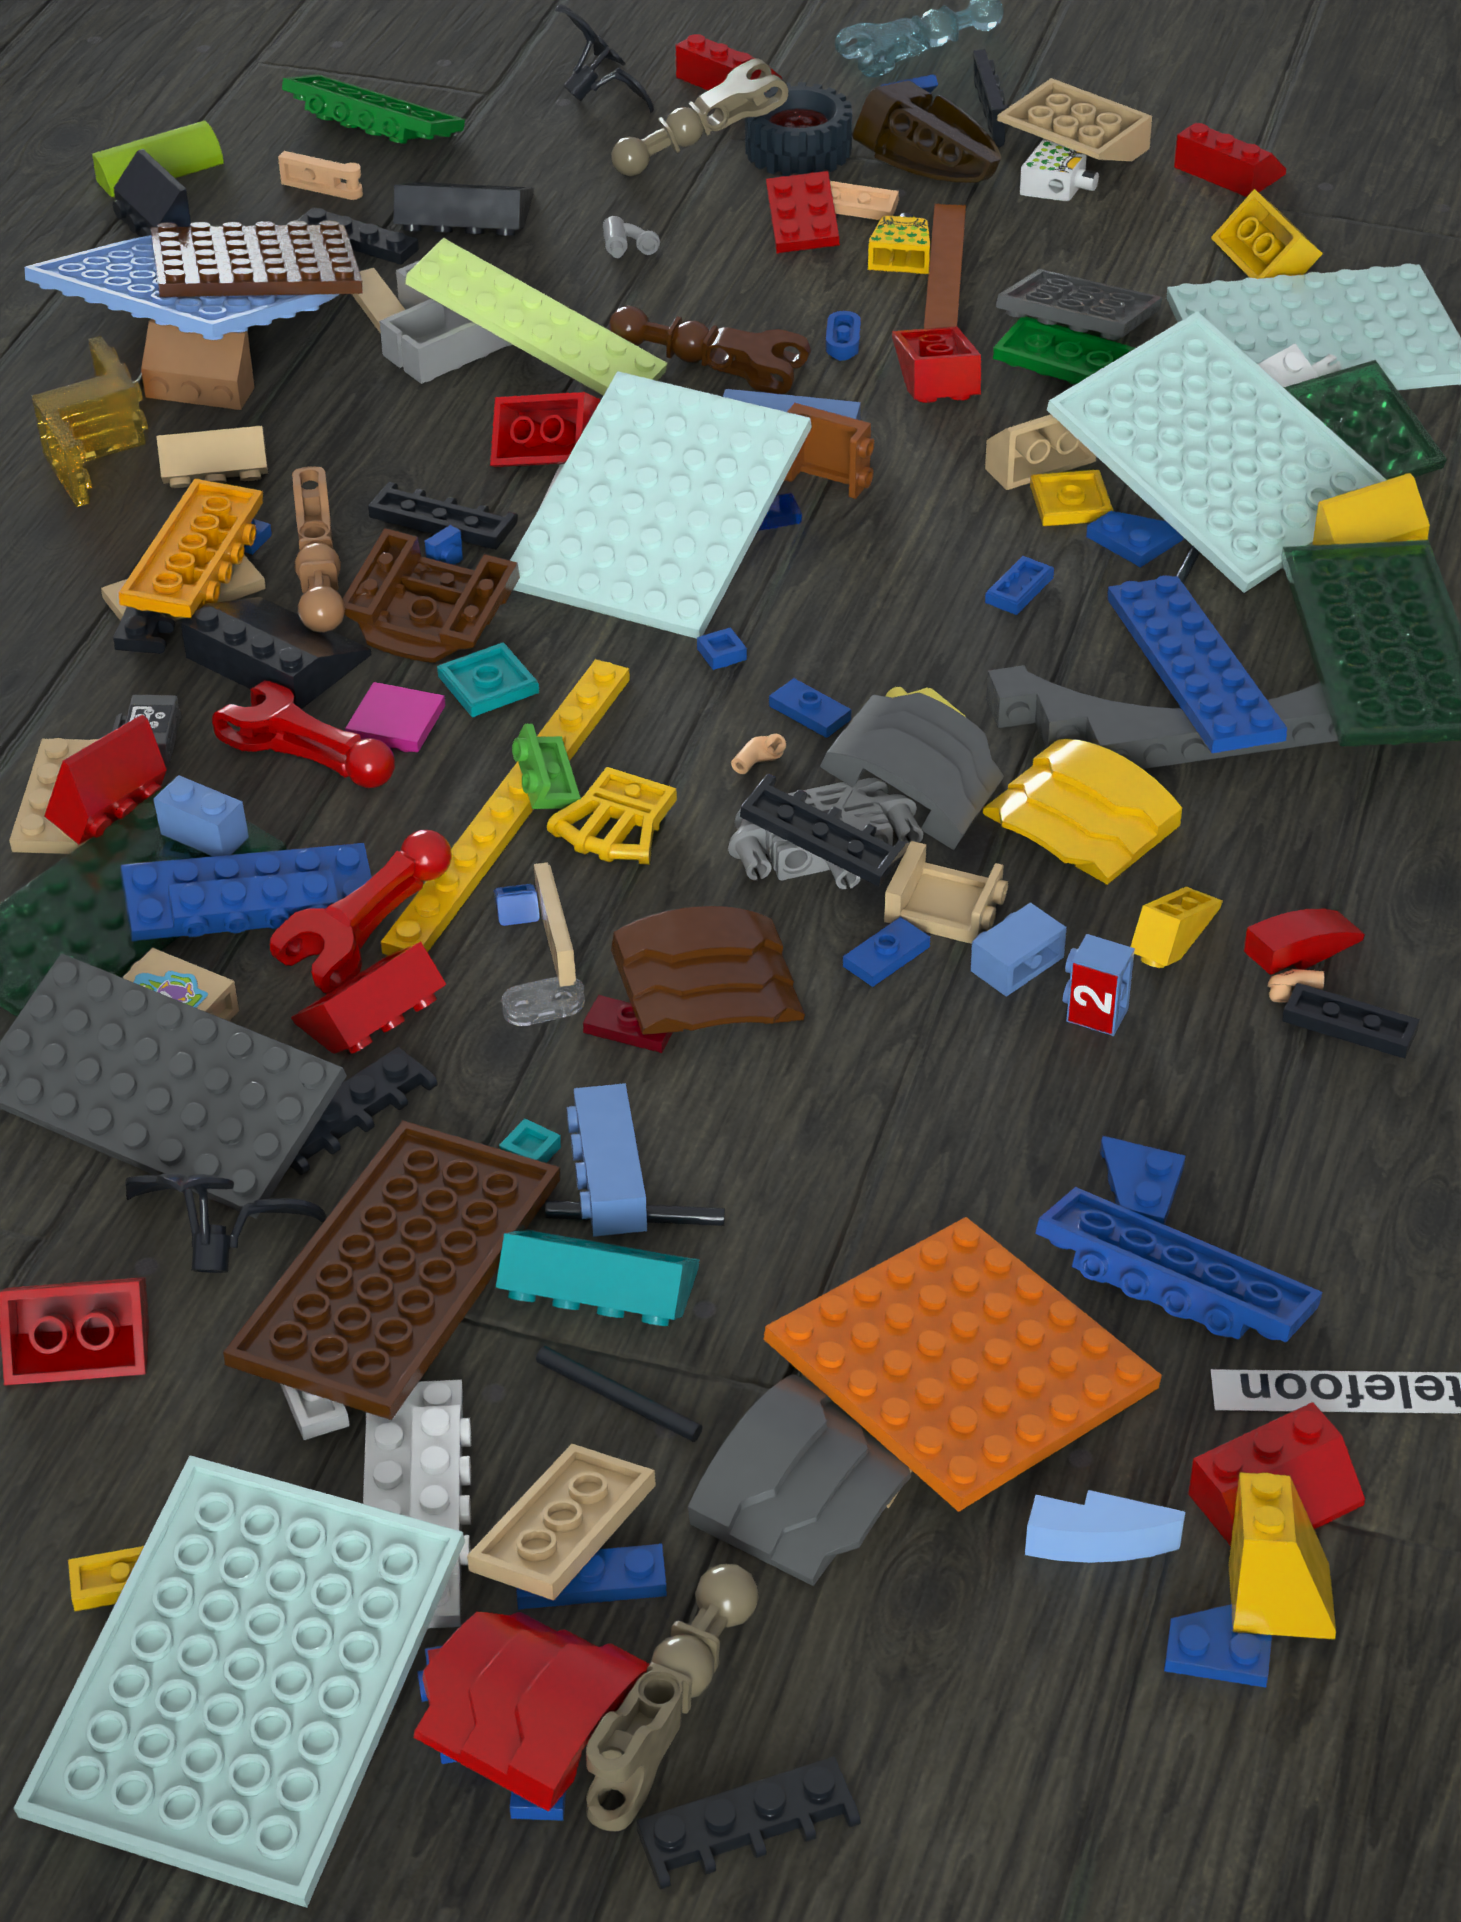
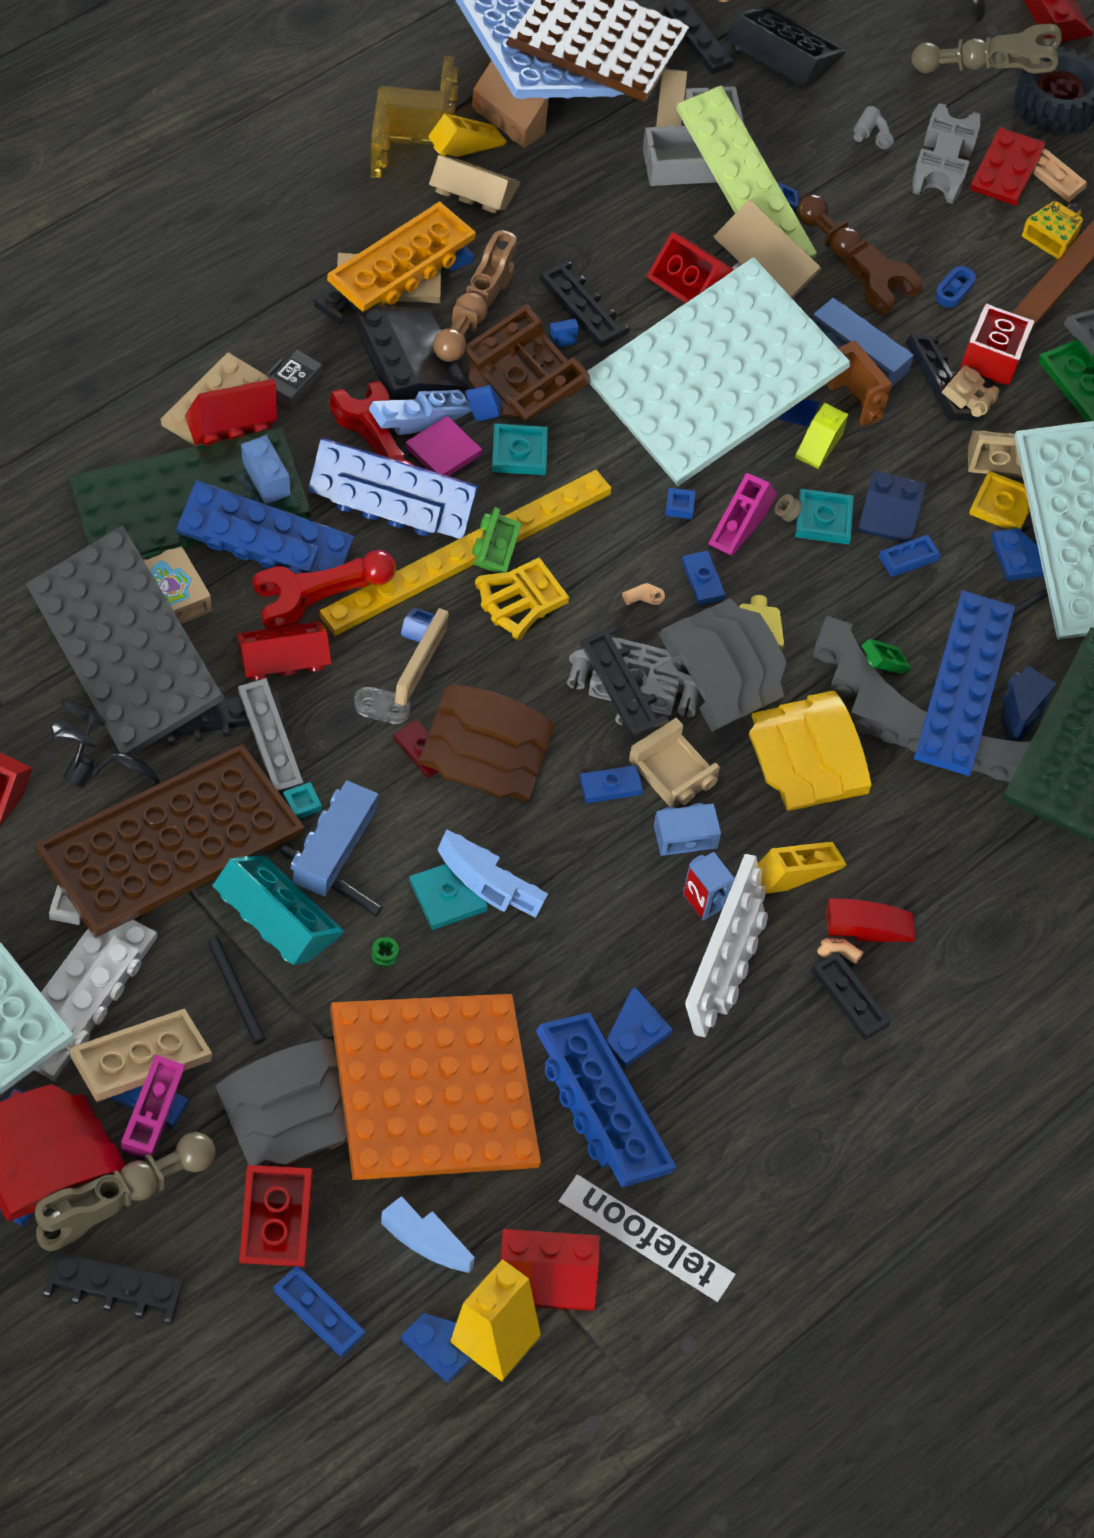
camera: 25 degrees right, 15 degrees up
none -> dark pink slope [121,1054,185,1160]
none -> light grey plate [238,678,303,793]
none -> red slope [239,1165,314,1267]
none -> blue plate [273,1266,365,1358]
none -> plate [308,438,479,539]
none -> light blue slope [369,390,472,435]
none -> green bush [371,937,399,968]
none -> teal plate [409,864,488,930]
none -> yellow slope [428,113,507,157]
none -> light blue slope [438,830,548,918]
none -> blue slope [466,385,502,421]
none -> white plate [685,854,768,1038]
none -> dark pink slope [708,473,778,556]
none -> tan tile [714,199,822,299]
none -> dark tan bush [775,494,802,522]
none -> neon yellow slope [795,403,848,470]
none -> teal plate [795,489,854,544]
none -> dark blue slope [858,470,926,543]
none -> green plate [862,639,912,675]
none -> black hinge [906,335,980,421]
none -> light grey piece [912,103,980,204]
none -> tan plate [941,364,999,417]
none -> dark blue slope [1000,665,1056,742]

